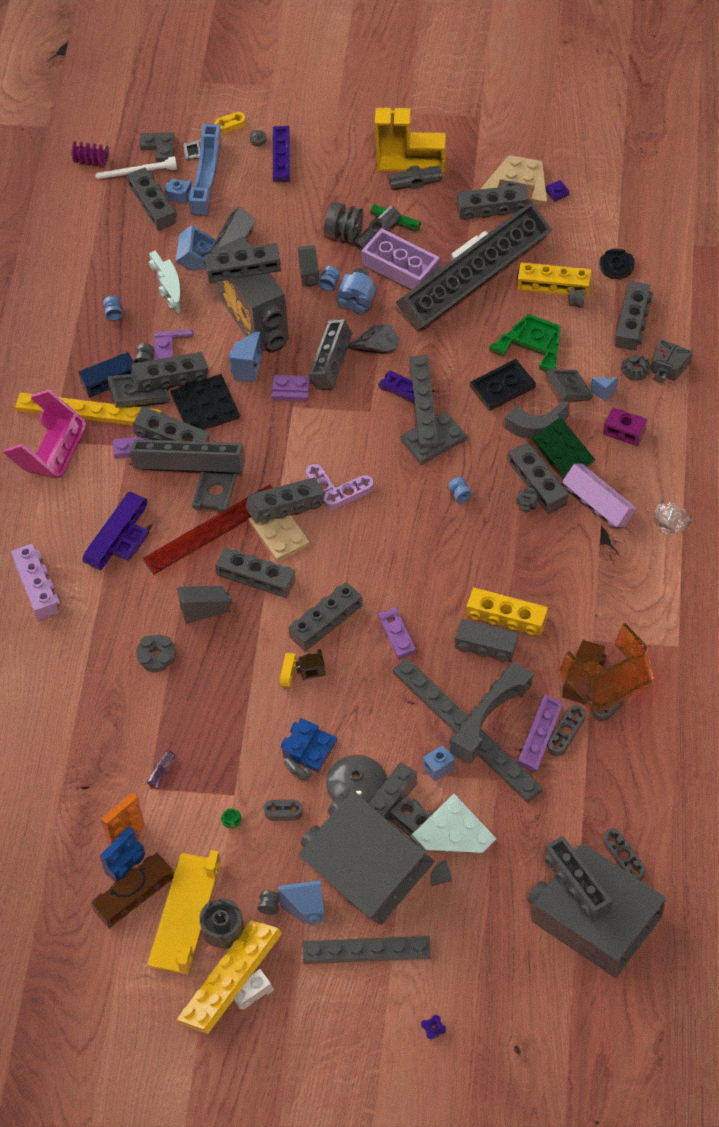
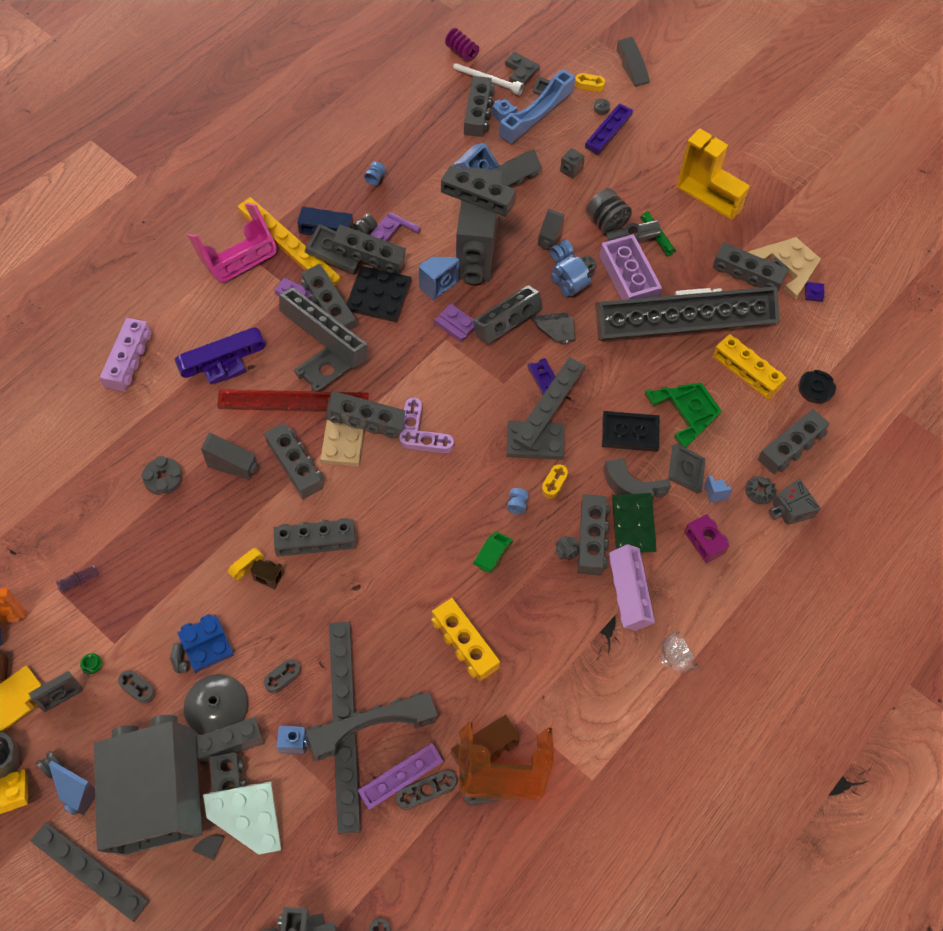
camera: 30 degrees right, 5 degrees up
light aqua slope [149,251,182,314] -> none
medium lavender plate [378,607,416,660] -> none
dark grey piece [389,166,442,189] -> none
dark grey brick [455,619,519,663] -> none
dark grey wheel [569,288,585,307] -> none
none -> dark grey plate [28,671,83,712]
none -> dark grey beam [264,659,301,694]
none -> green slope [473,531,513,573]
none -> yellow beam [542,464,568,499]
none -> dark grey brick [560,148,585,179]
none -> dark grey slope [616,37,650,87]

